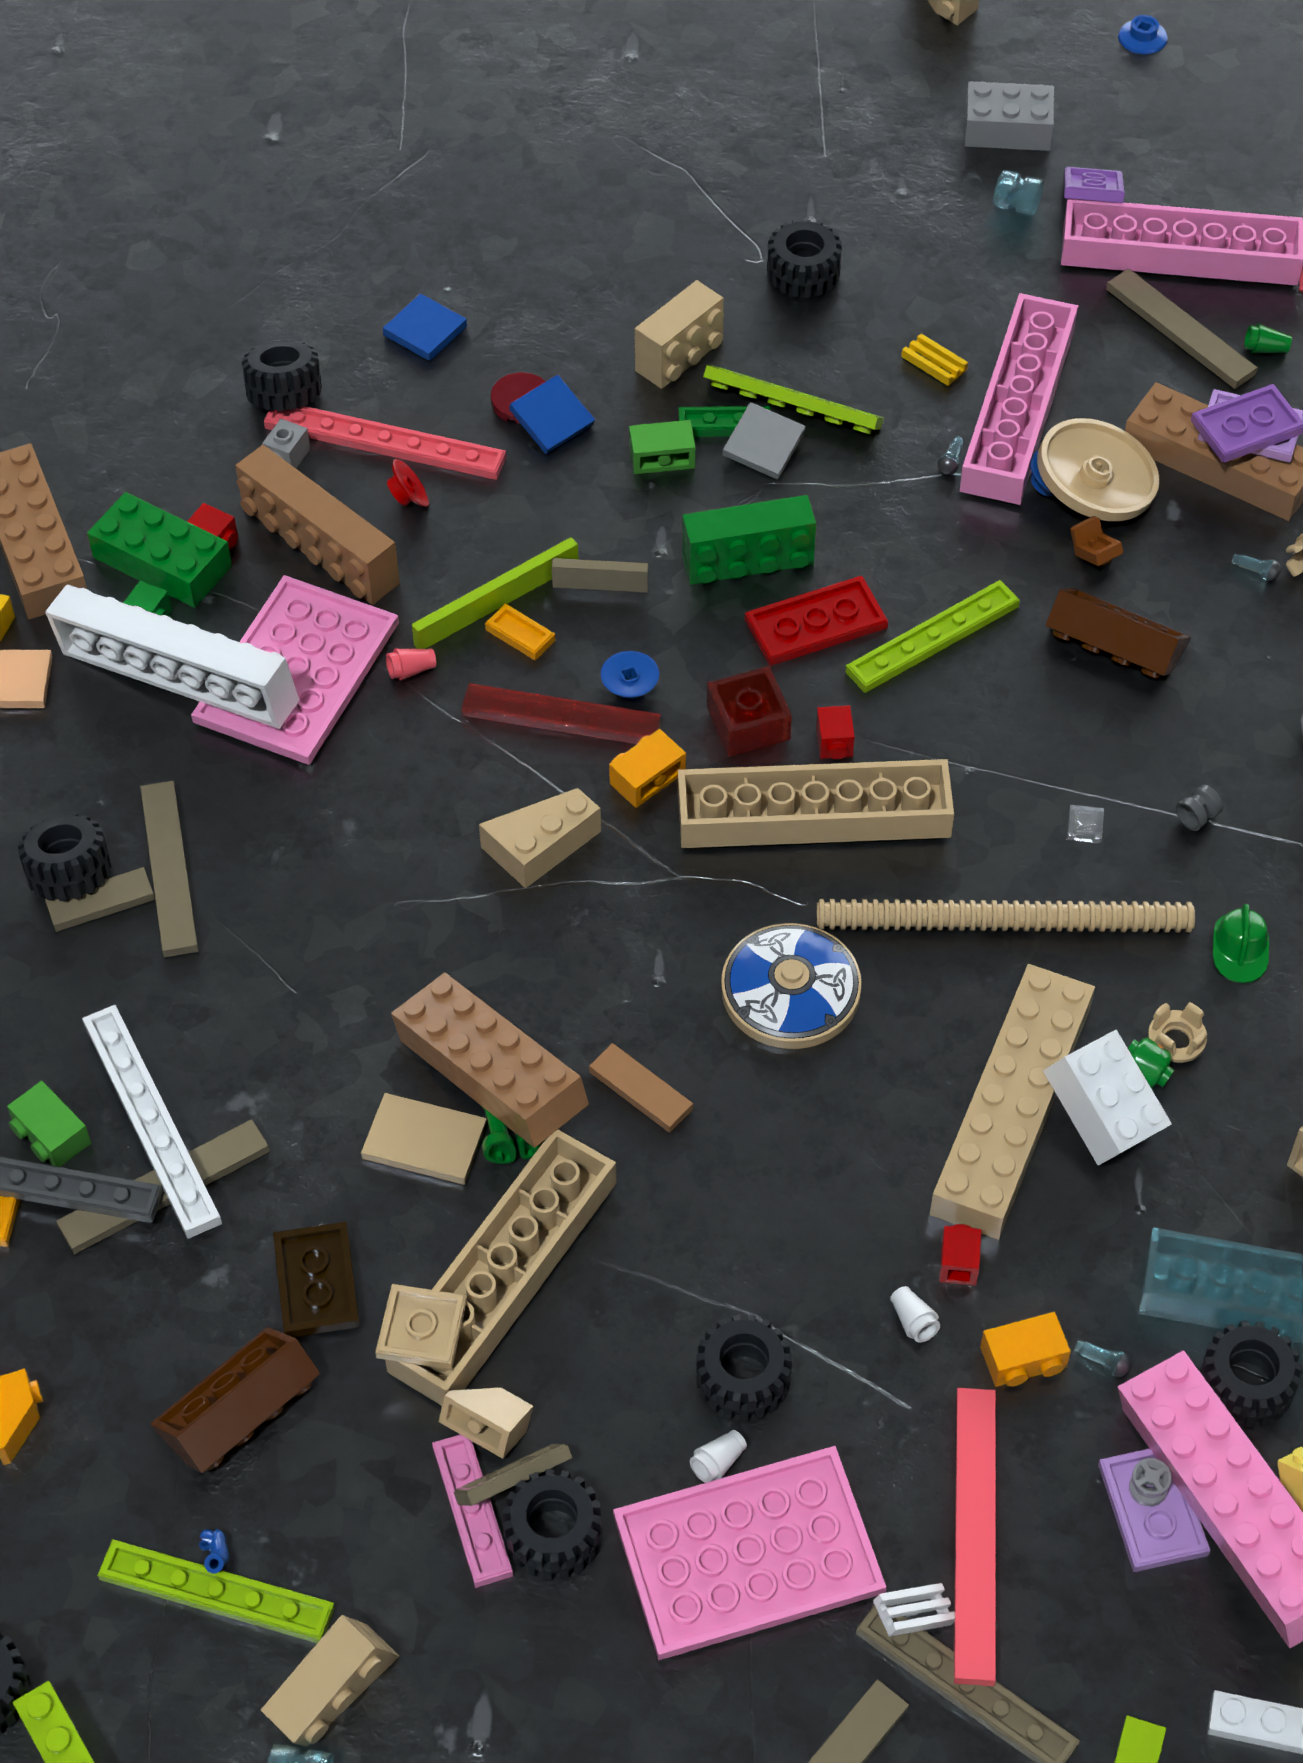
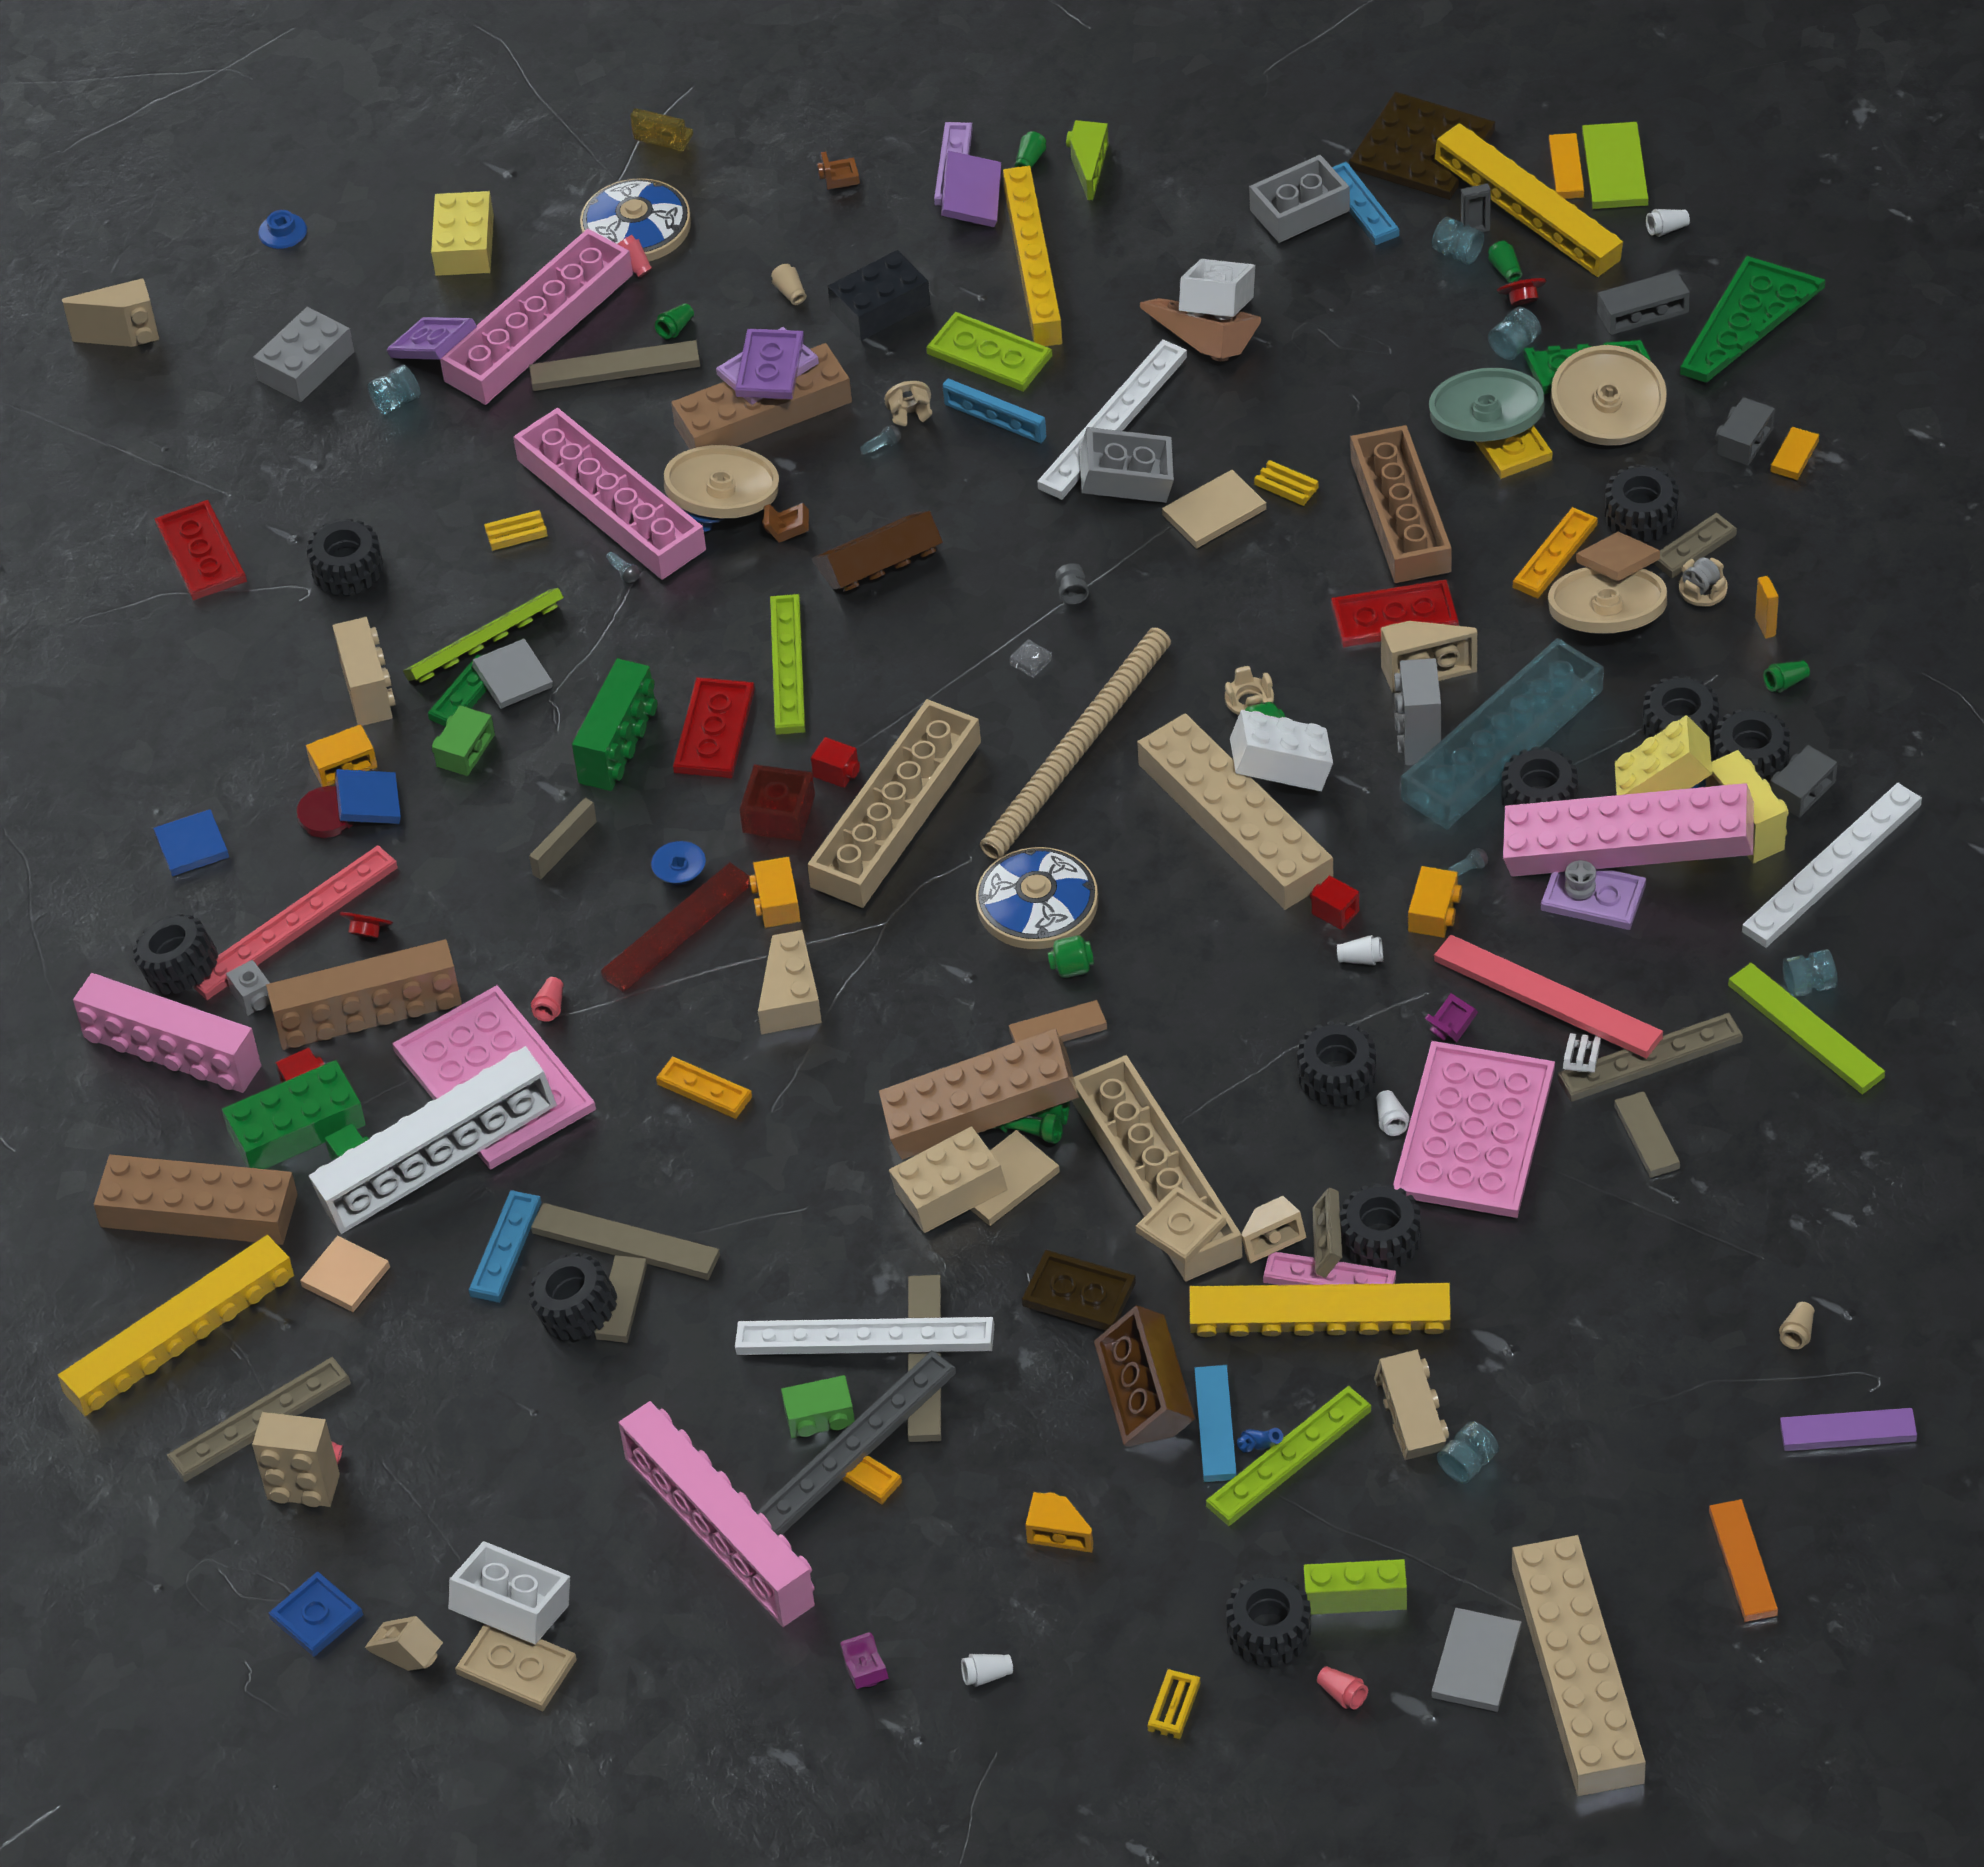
camera: 55 degrees left, 5 degrees down
lime tile [412,537,579,649] -> none
light orange tile [485,603,556,661] -> none
green piece [1213,904,1269,983] -> none
none -> bright pink brick [73,973,261,1093]
none -> red tile [154,500,247,601]
none -> light orange brick [306,724,378,787]
none -> light yellow brick [431,191,494,276]
none -> dark azure tile [469,1190,541,1303]
none -> light orange tile [656,1056,752,1119]
none -> tan brick [889,1126,1008,1233]
none -> green head [1048,935,1094,978]
none -> yellow brick [1190,1283,1451,1337]
none -> dark azure tile [1194,1365,1237,1482]
none -> light grey brick [1394,658,1441,765]
none -> magenta bracket [1425,993,1478,1042]

